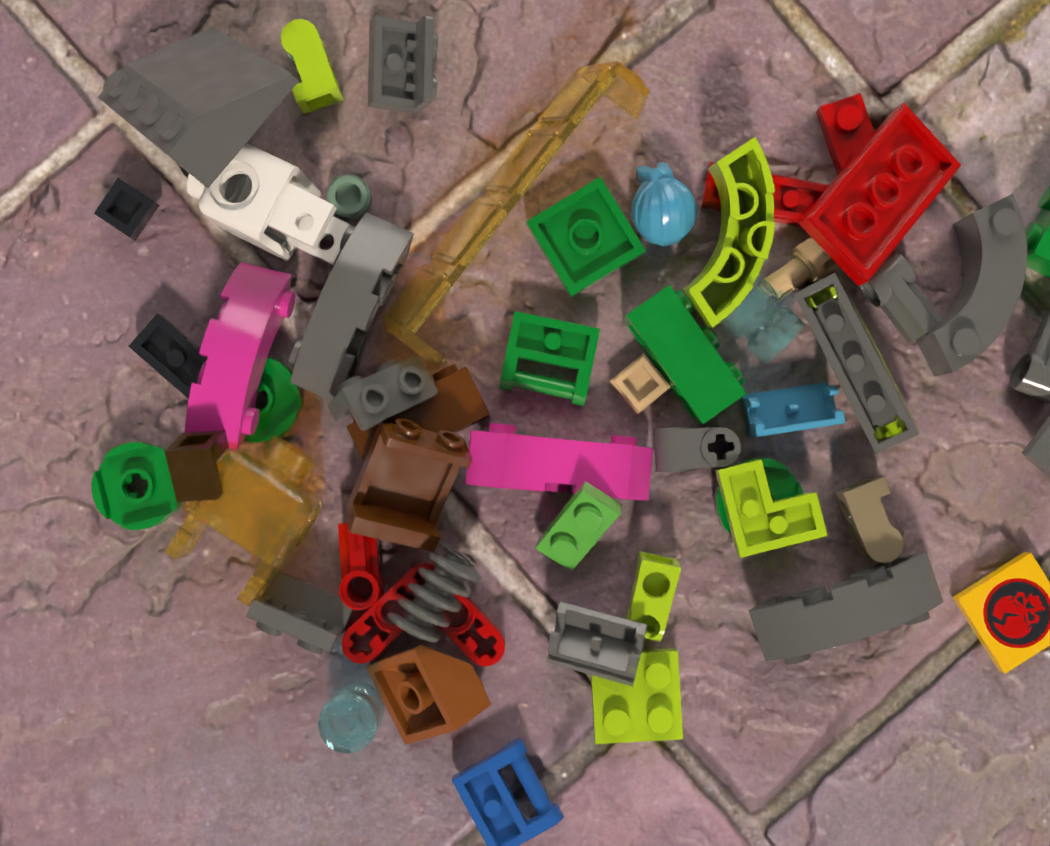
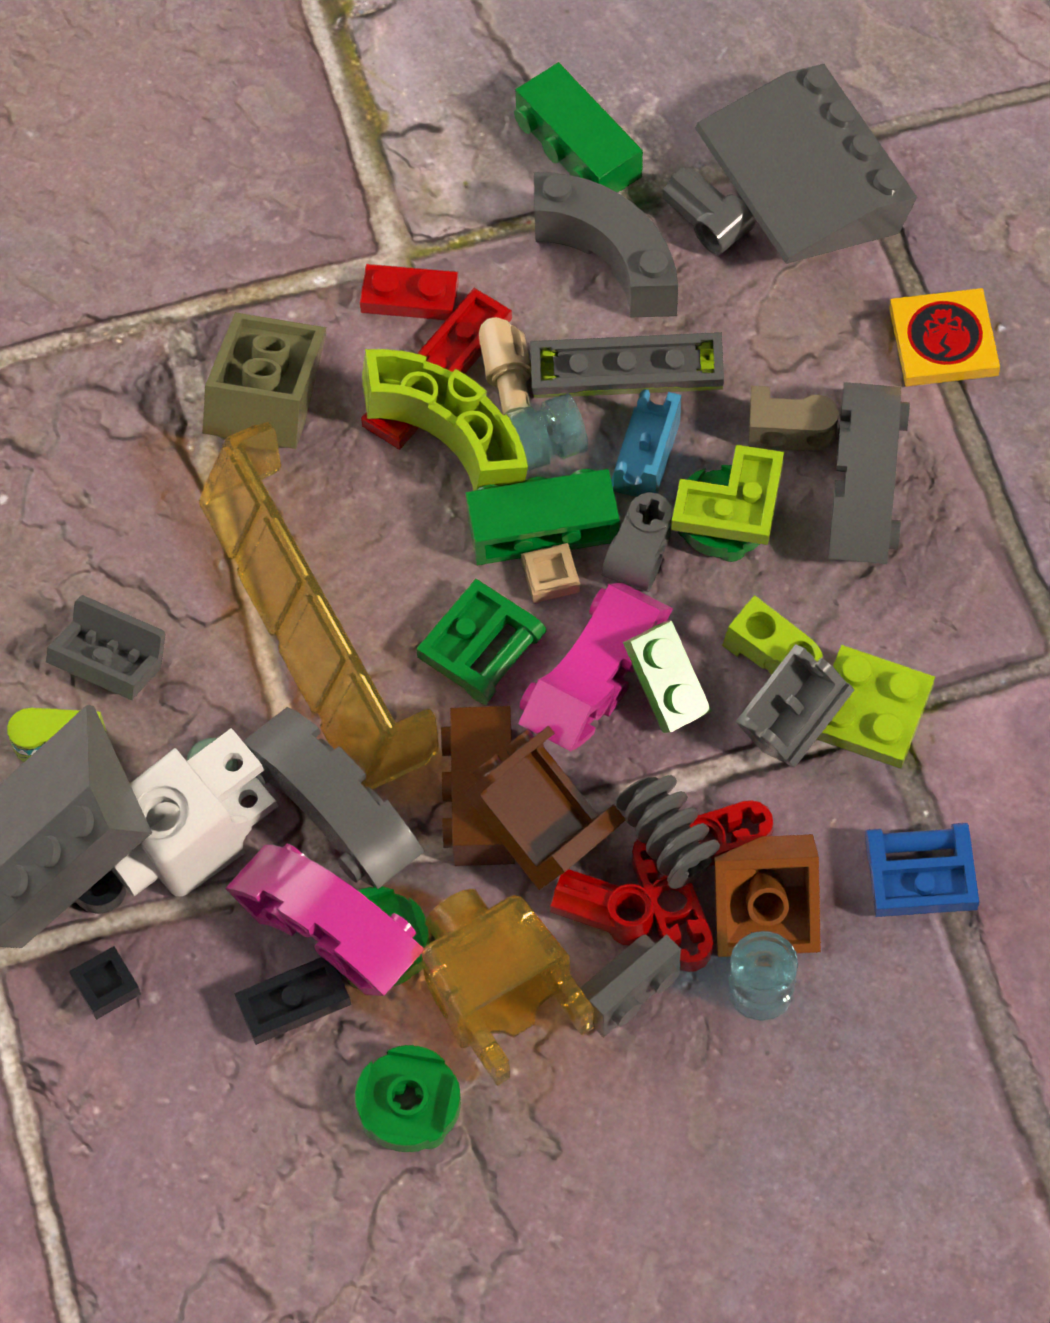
camera: 60 degrees left, 25 degrees down
dark brown panel [164,430,229,502] -> none
dark grey bracket [327,354,438,431] -> none
green plate [526,177,646,298] -> none
dark azure piece [631,162,697,246] -> none
red tile [798,103,961,286] -> none
dark grey piece [856,251,942,343] -> none
none -> olive slope [202,312,327,449]

